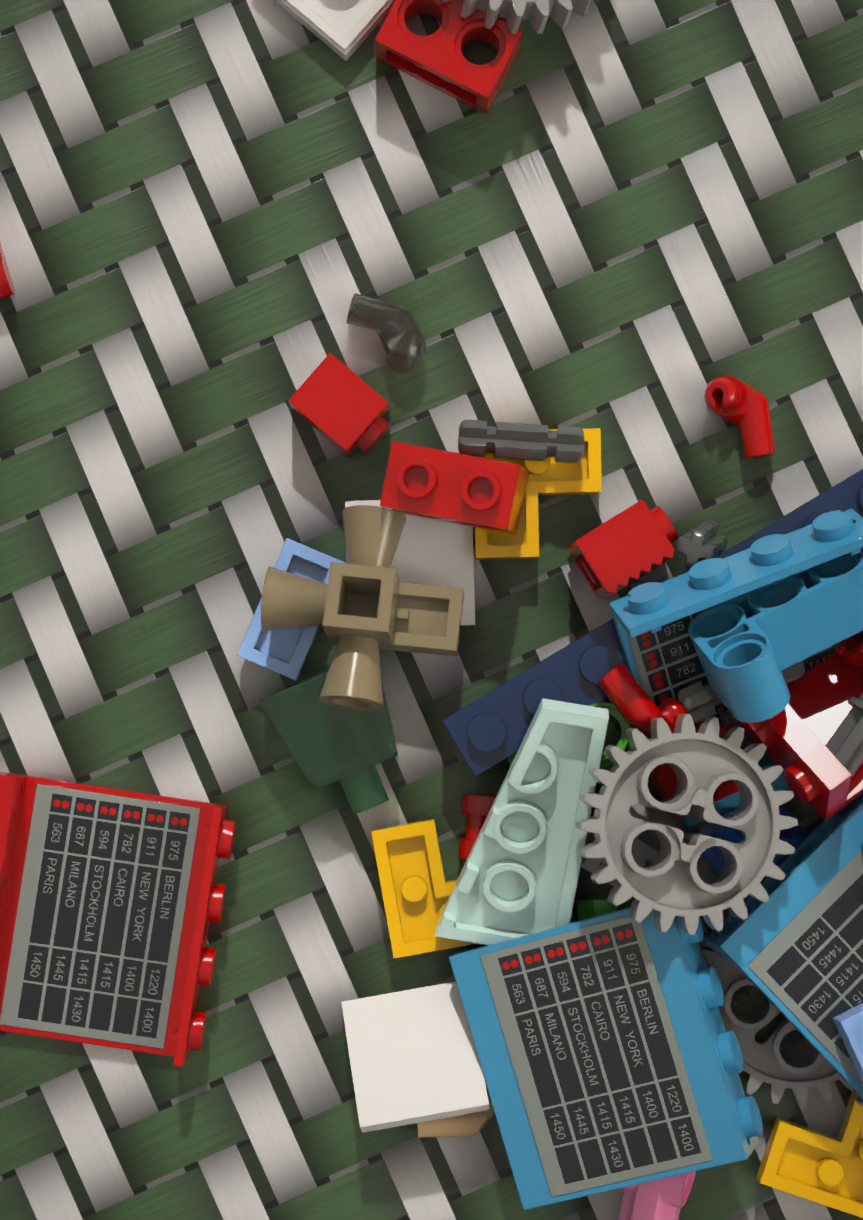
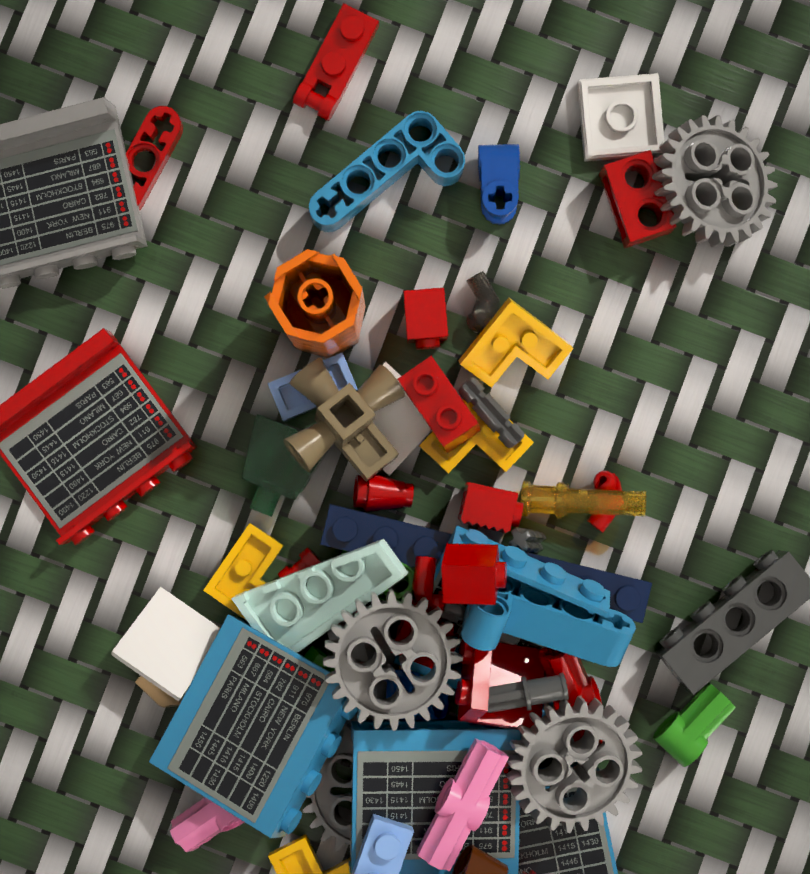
camera: 40 degrees right, 0 degrees up
none -> orange brick [264,249,366,358]
none -> dark azure beam [309,111,465,232]
none -> red cone [353,474,414,512]
none -> red brick [441,543,507,605]
none -> yellow plate [458,297,574,388]
none -> blue piece [478,144,520,225]
none -> clear yellow pin [521,481,647,519]

